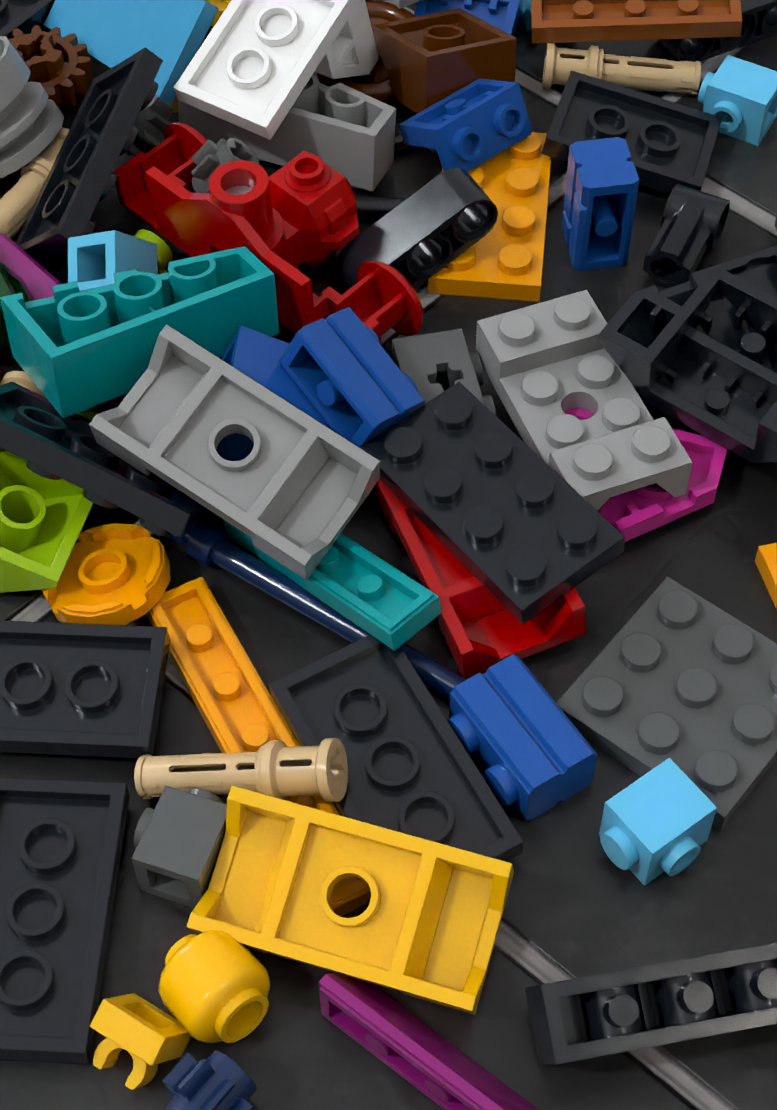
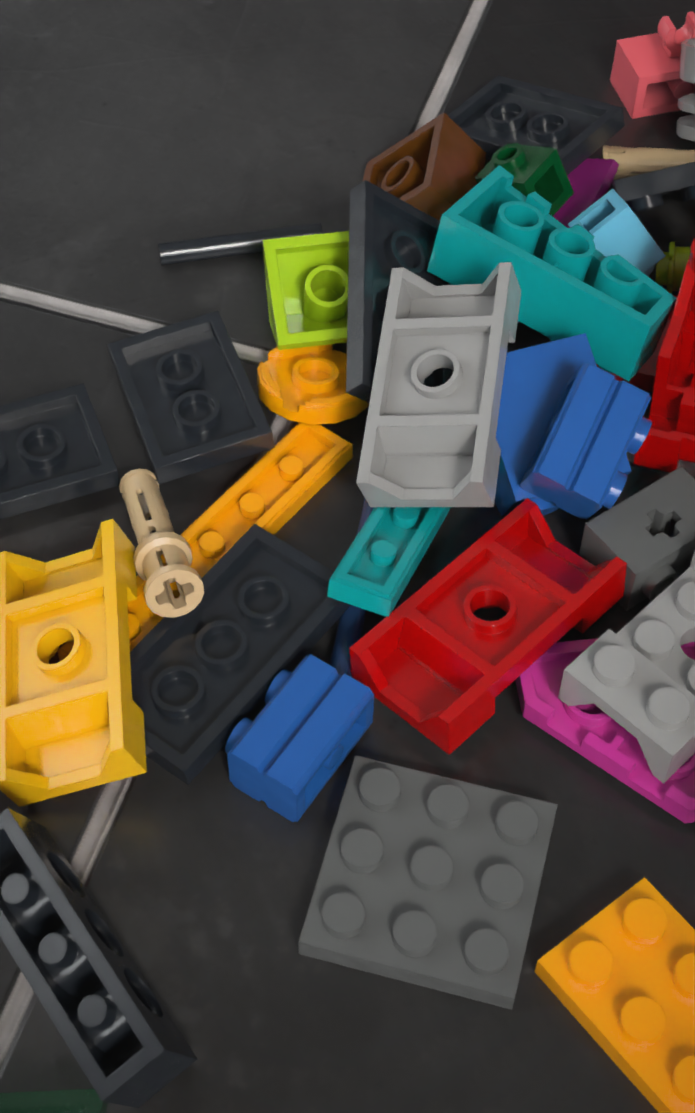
camera: 65 degrees right, 0 degrees up
dark grey brick [131,786,227,908] -> none
black plate [360,382,625,625] -> none
medium azure brick [599,757,717,886] -> none

